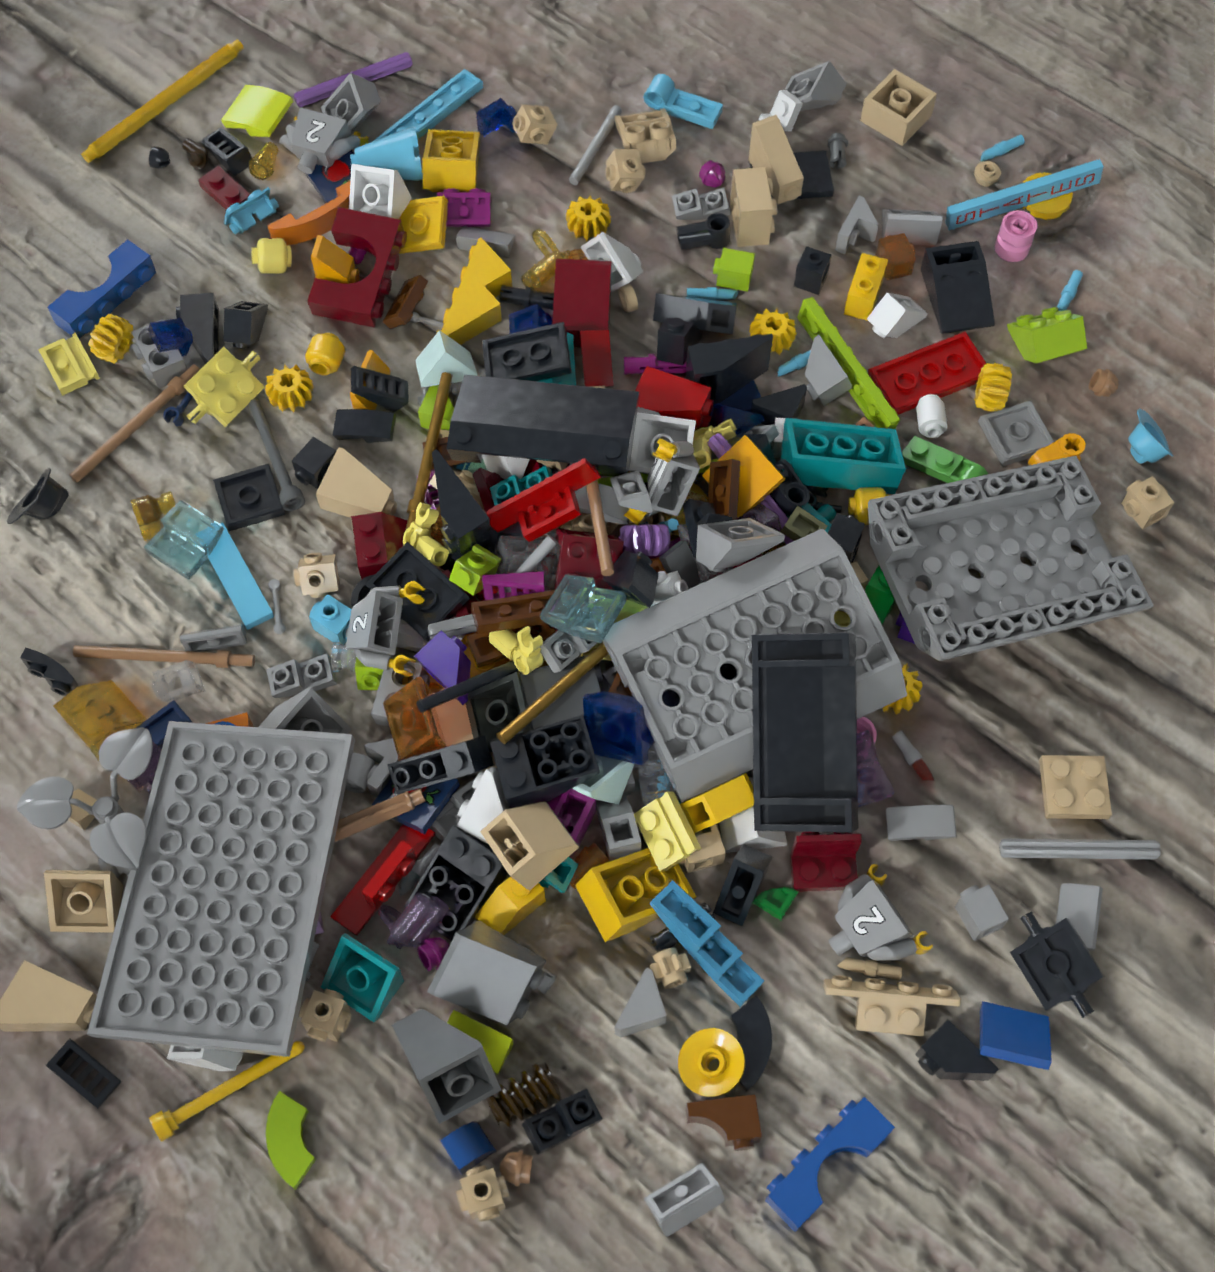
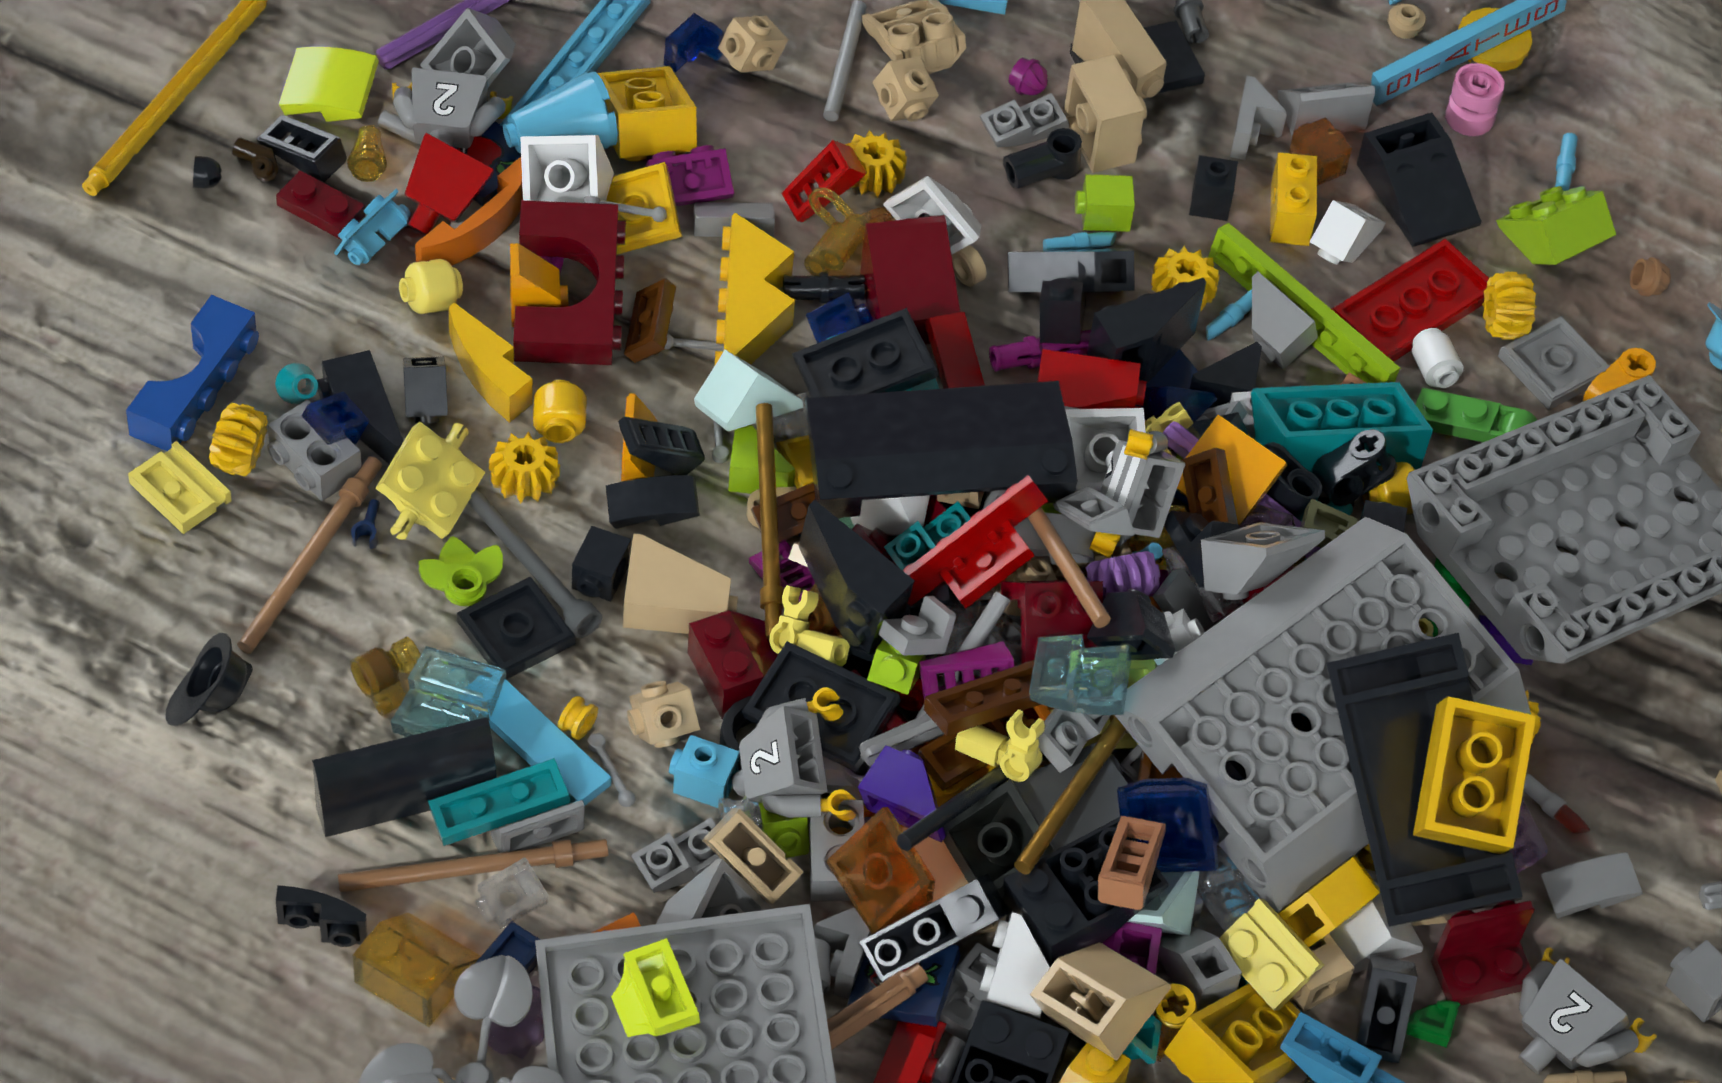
camera: 20 degrees left, 10 degrees down
none -> teal cone [275,363,318,404]
none -> black slope [312,717,497,837]
none -> red torso [404,133,494,234]
none -> lime plate [418,536,503,606]
none -> teal plate [428,758,570,846]
none -> yellow slope [448,302,533,423]
none -> yellow bush [558,695,599,740]
none -> light grey hinge [584,196,667,222]
none -> neon yellow slope [611,938,700,1037]
none -> tan brick [702,808,804,904]
none -> red slope [781,140,867,223]
none -> light grey bracket [879,596,956,656]
none -> nougat slope [1098,816,1166,910]
none -> yellow bush [1156,983,1197,1029]
none -> black piece [1312,429,1397,506]
none -> yellow brick [1413,696,1536,854]

